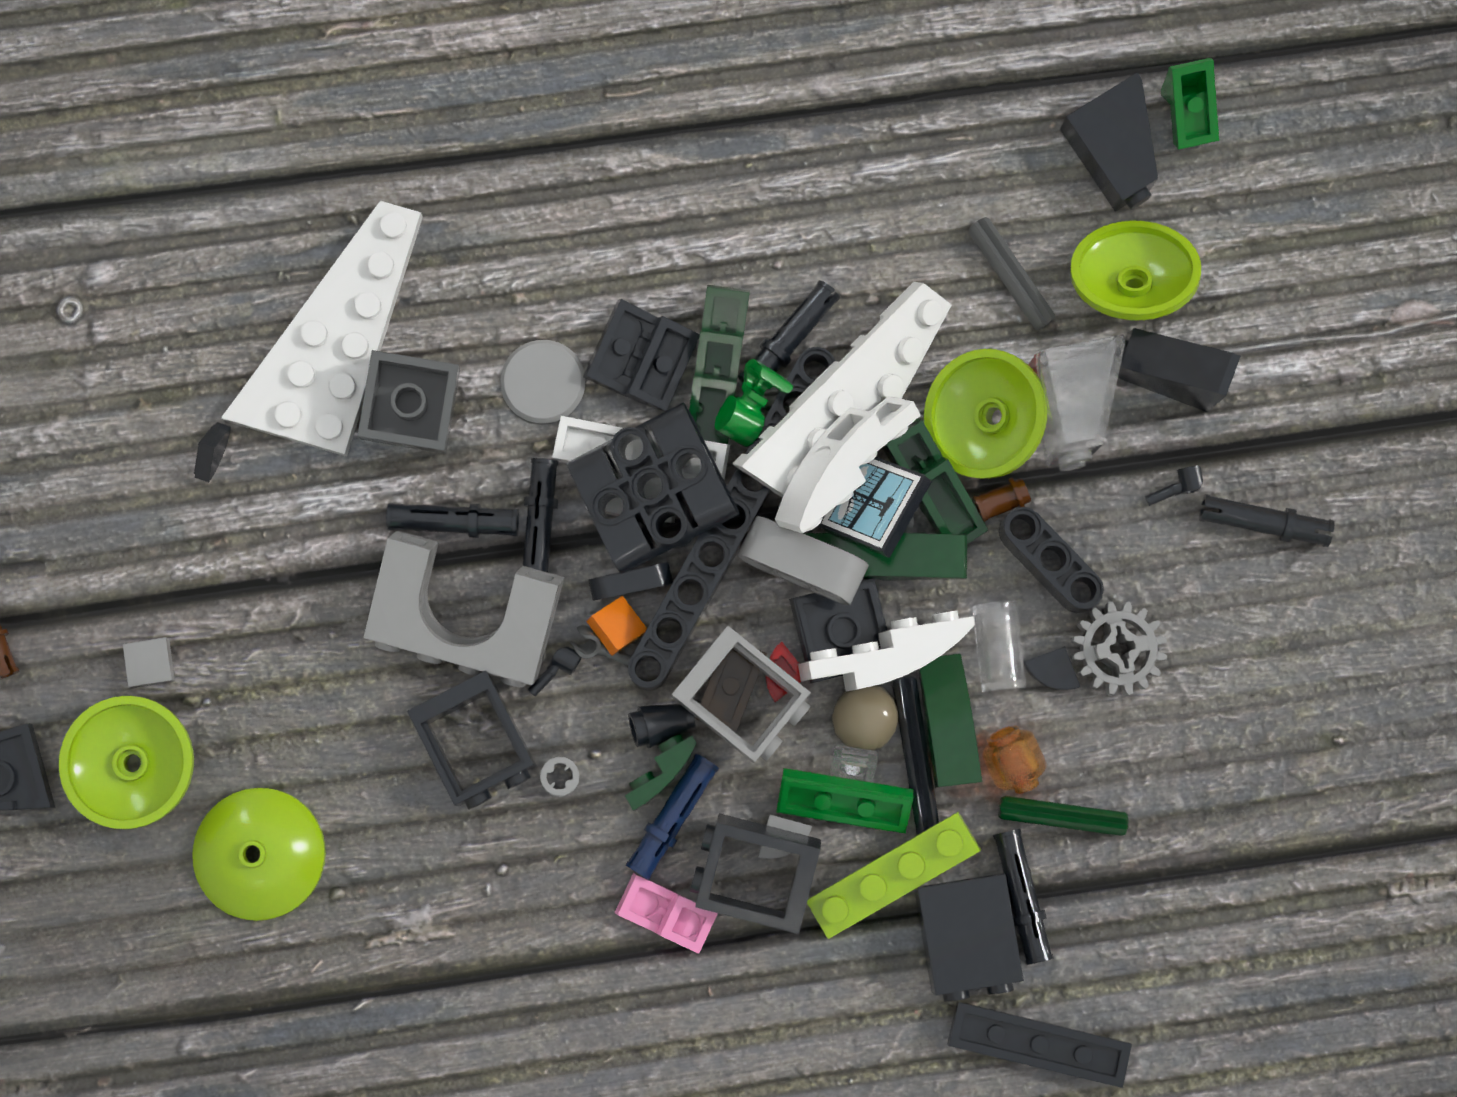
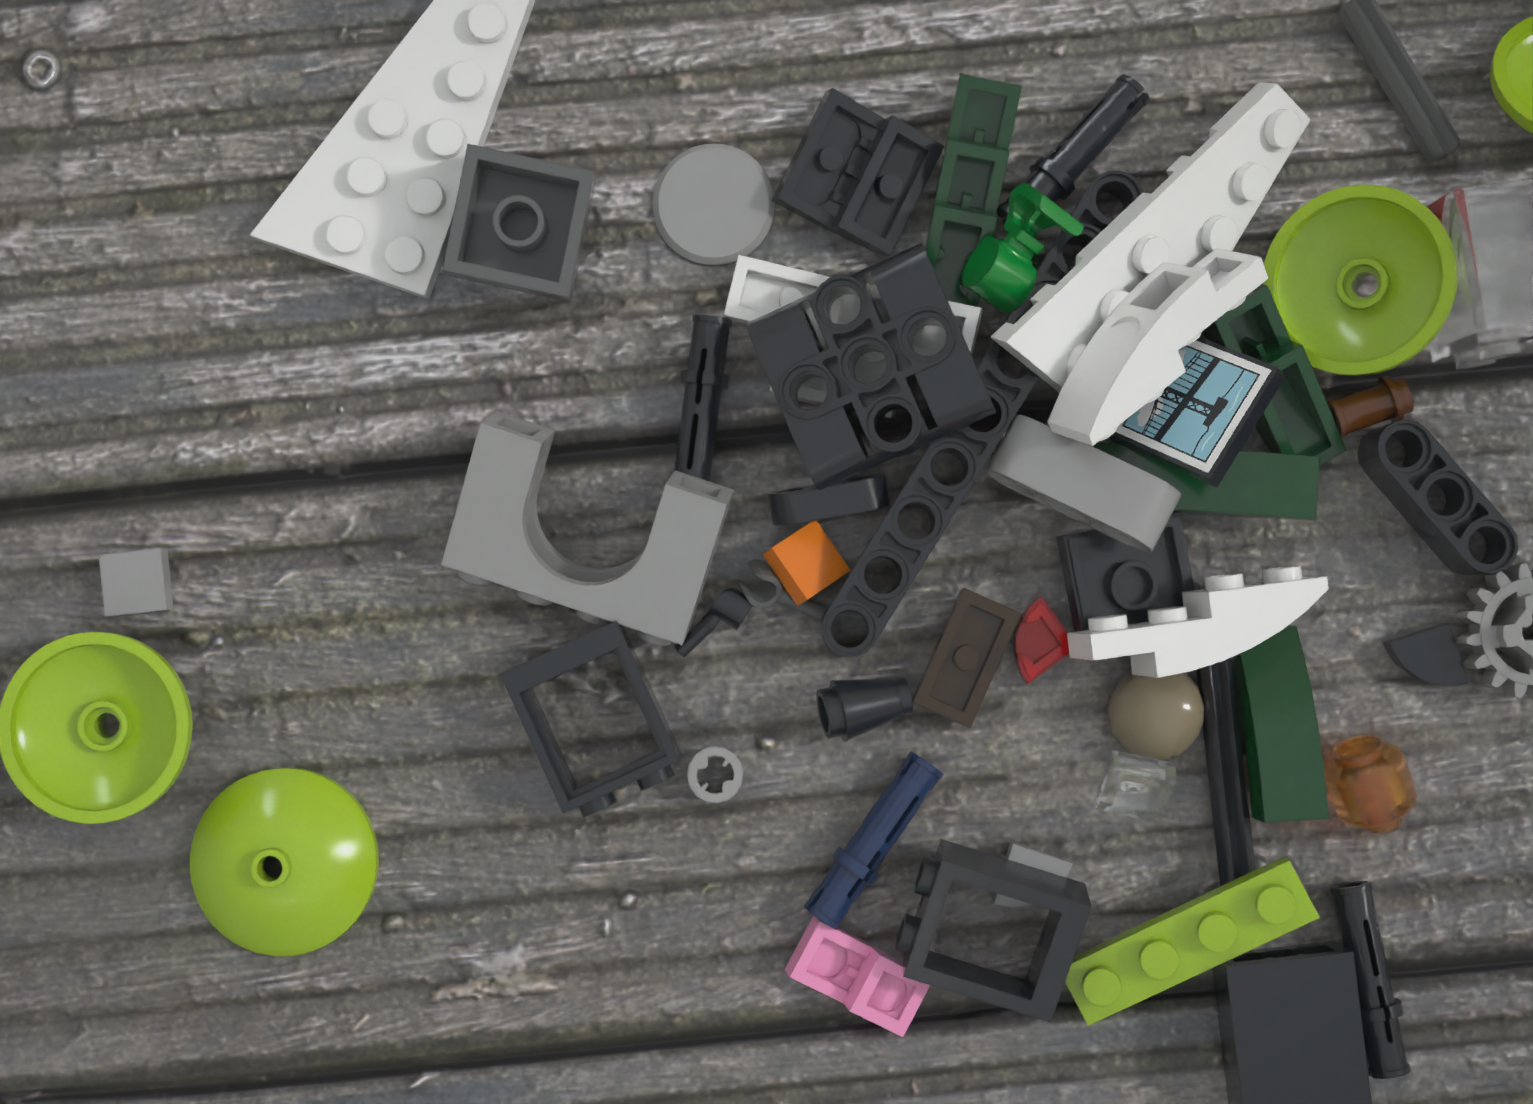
camera: 10 degrees right, 5 degrees up
black tile [194,422,231,483] -> none
black pin [386,503,519,538] -> none
dark green slope [625,733,697,811] -> none
light grey window [671,626,811,763] -> none
green tile [776,768,914,834] -> none
clear brick [973,601,1027,693] -> none
dark green axle [998,796,1129,836] -> none

